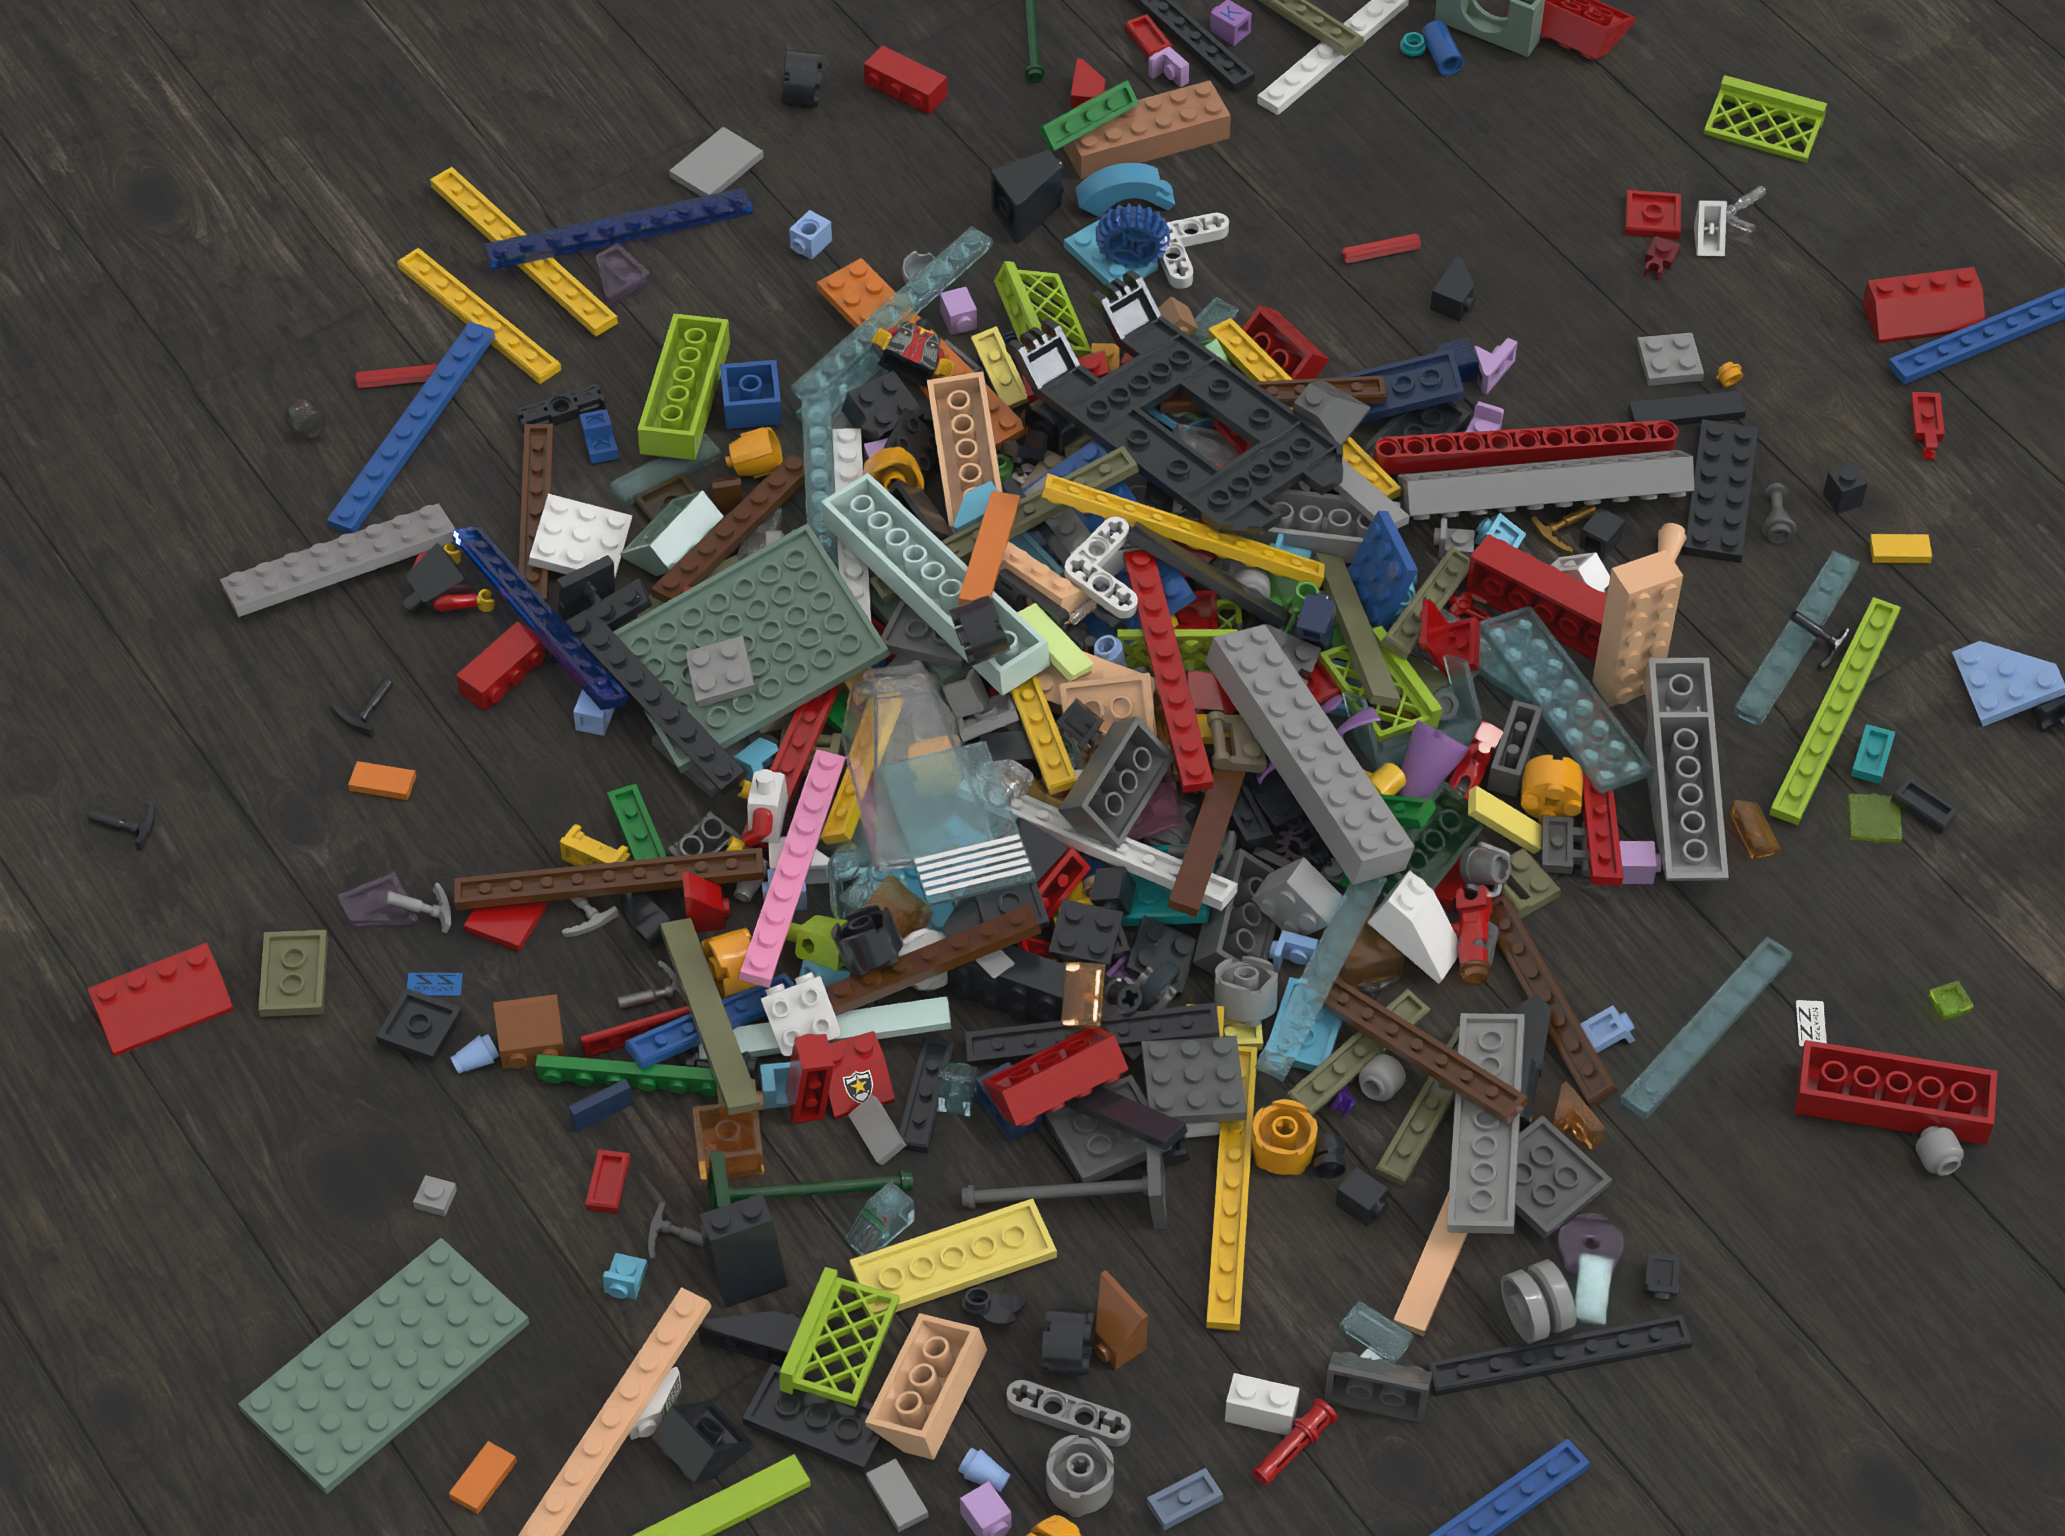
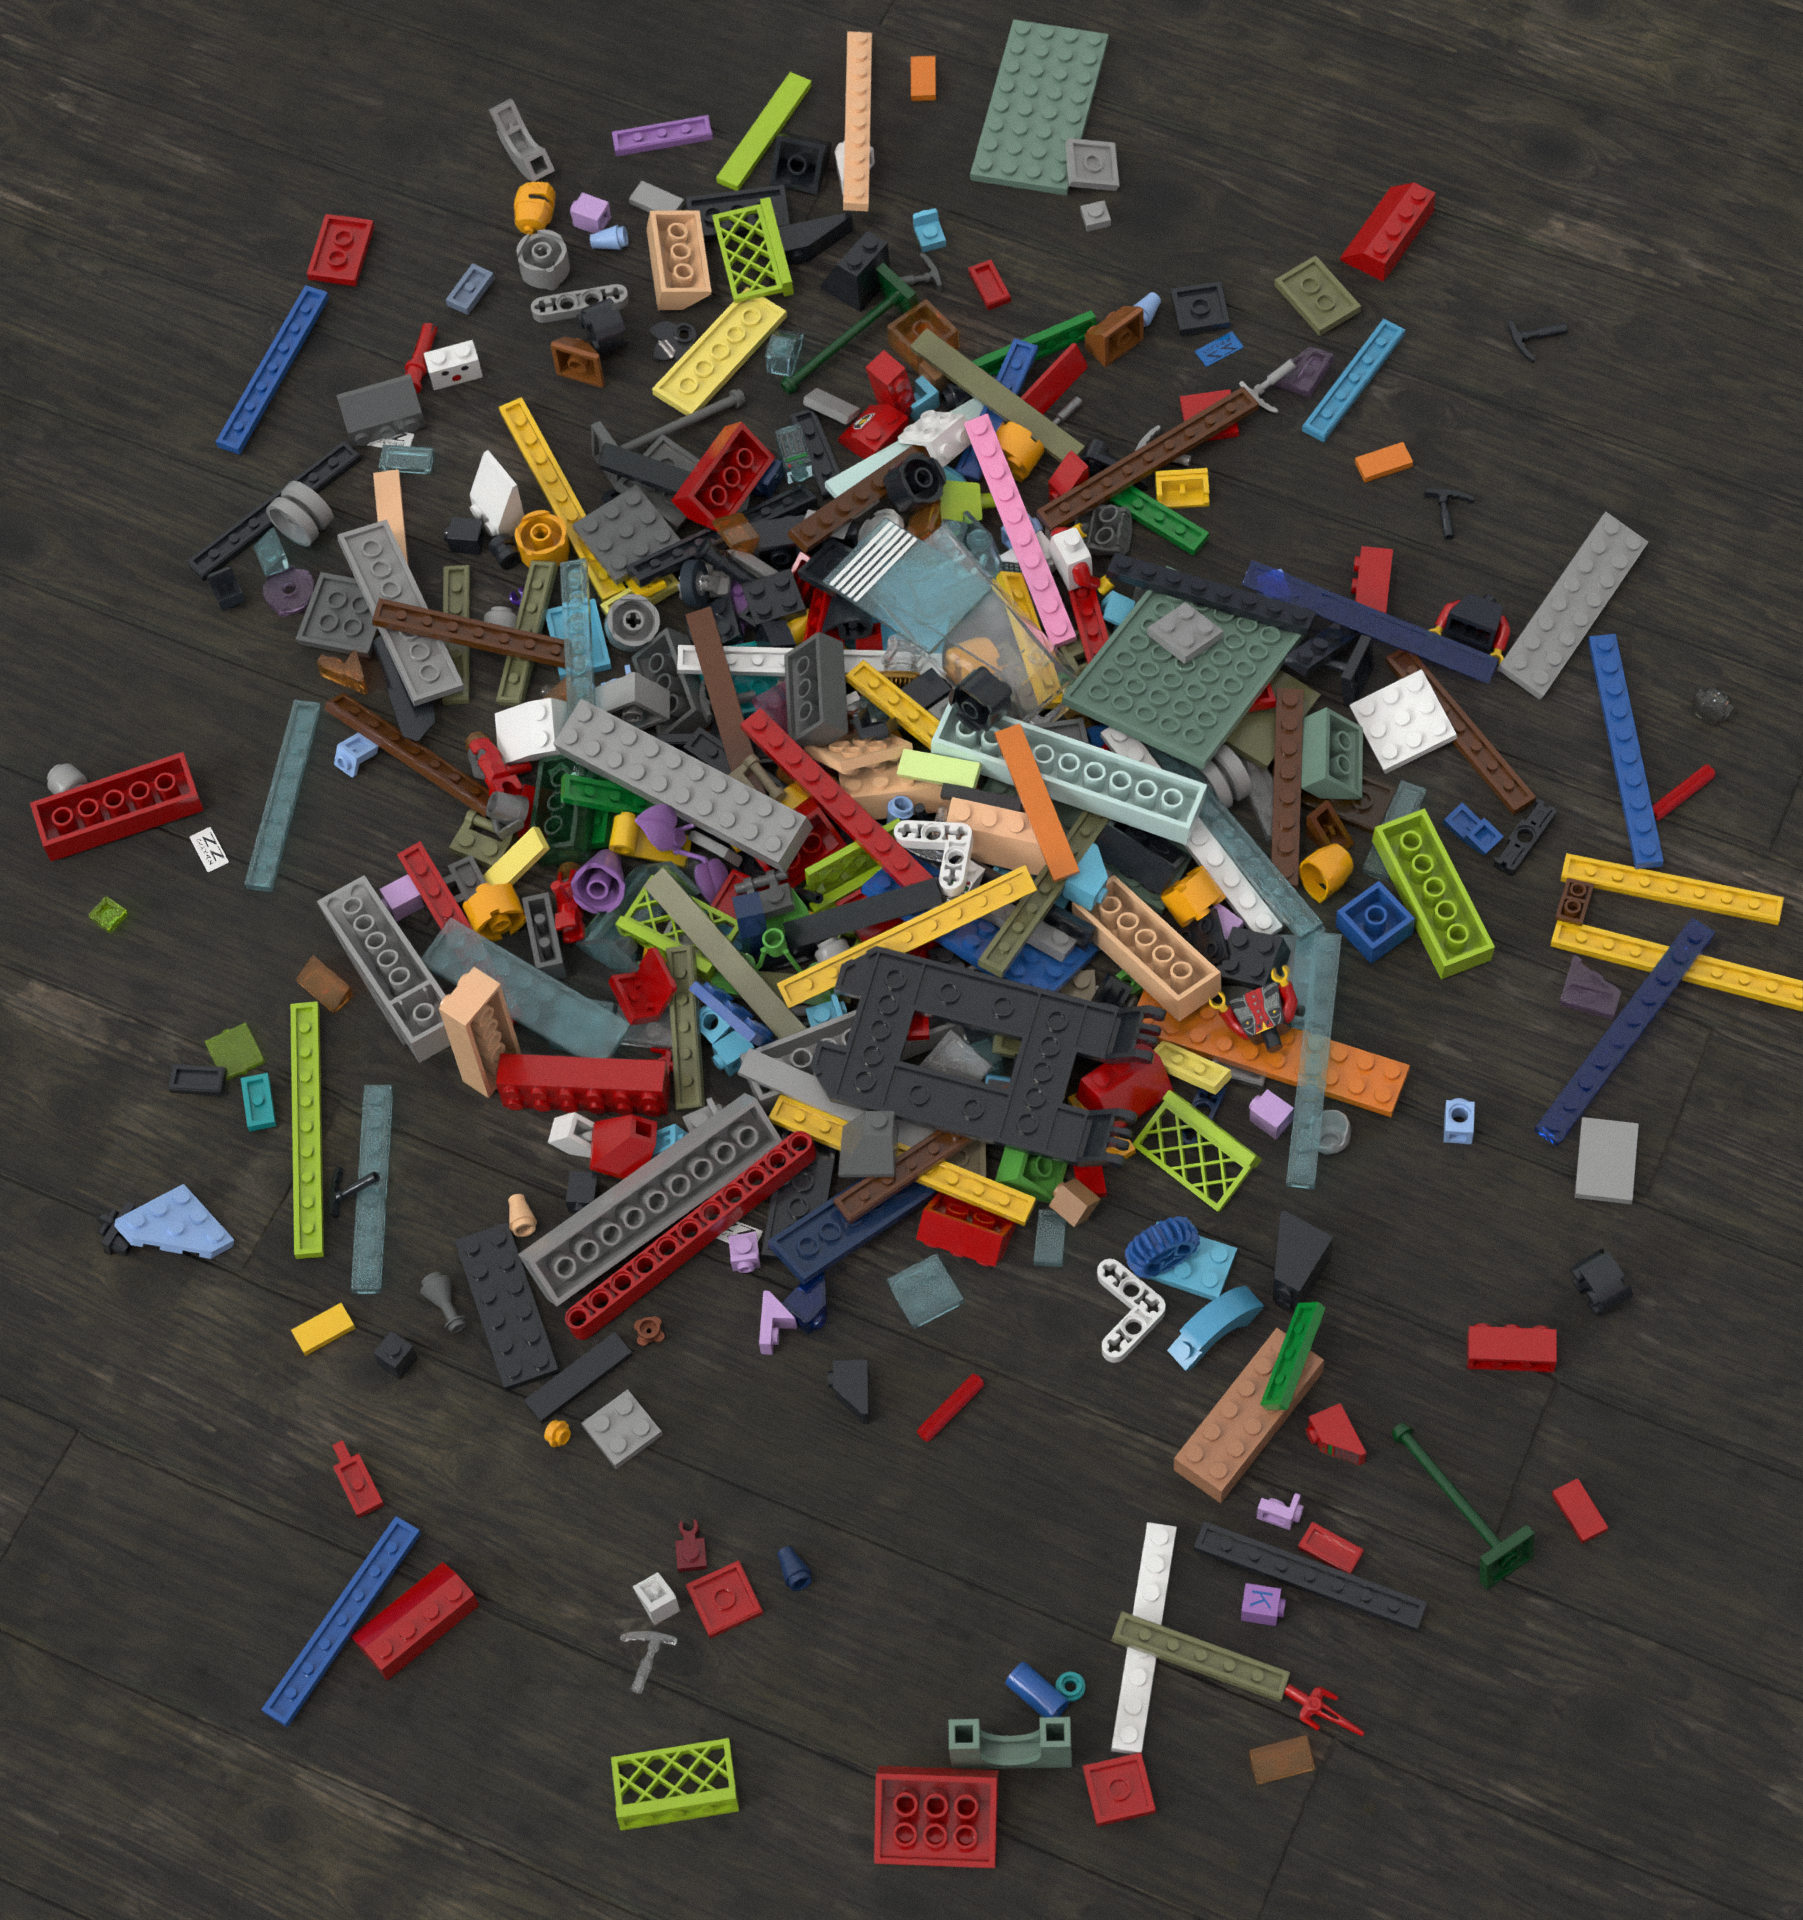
camera: 155 degrees right, 10 degrees up
dark blue tile [569,1079,633,1132] -> none
none -> white slope [470,450,524,537]
none -> red slope [589,1114,657,1179]
none -> copper plate [634,1316,665,1346]
none -> dark blue cone [777,1546,812,1591]
none -> clear light blue plate [887,1253,964,1329]
none -> light grey plate [1065,138,1119,191]
none -> dark azure tile [1302,318,1405,442]
none -> reddish brown slope [1555,877,1594,926]

